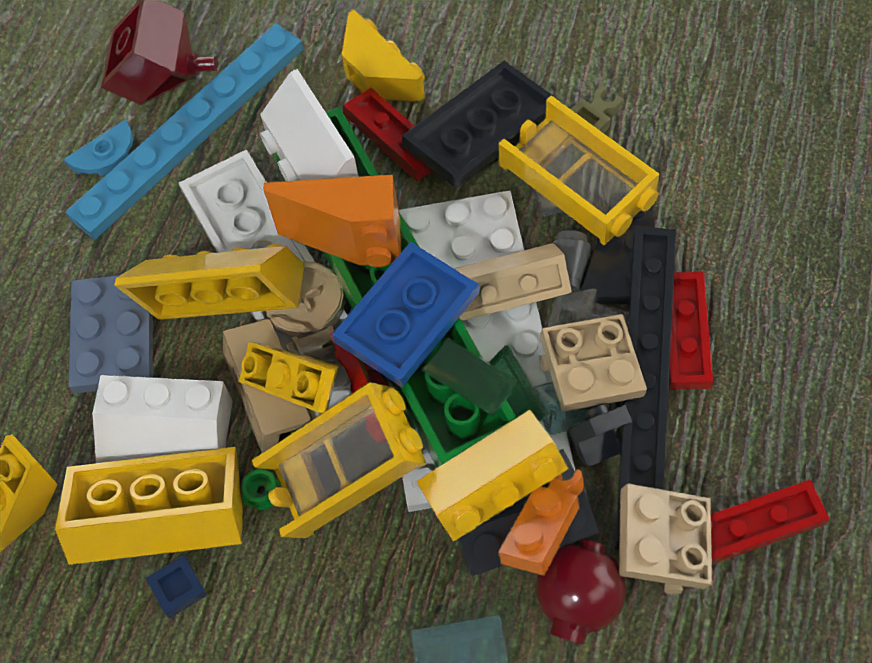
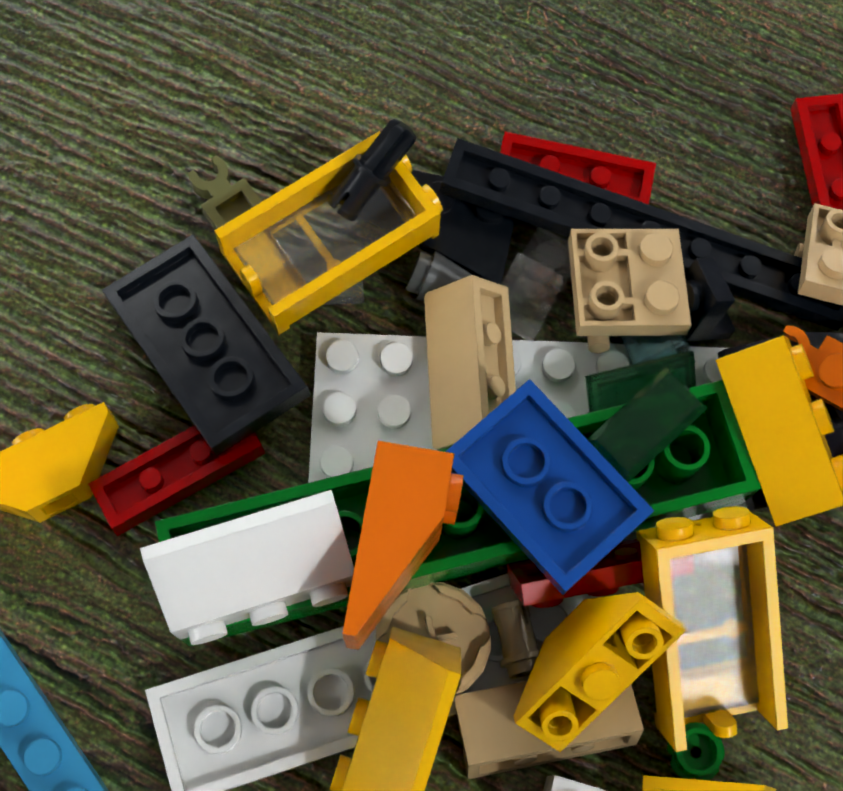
camera: 90 degrees left, 10 degrees up
none -> black axle [327,119,417,221]

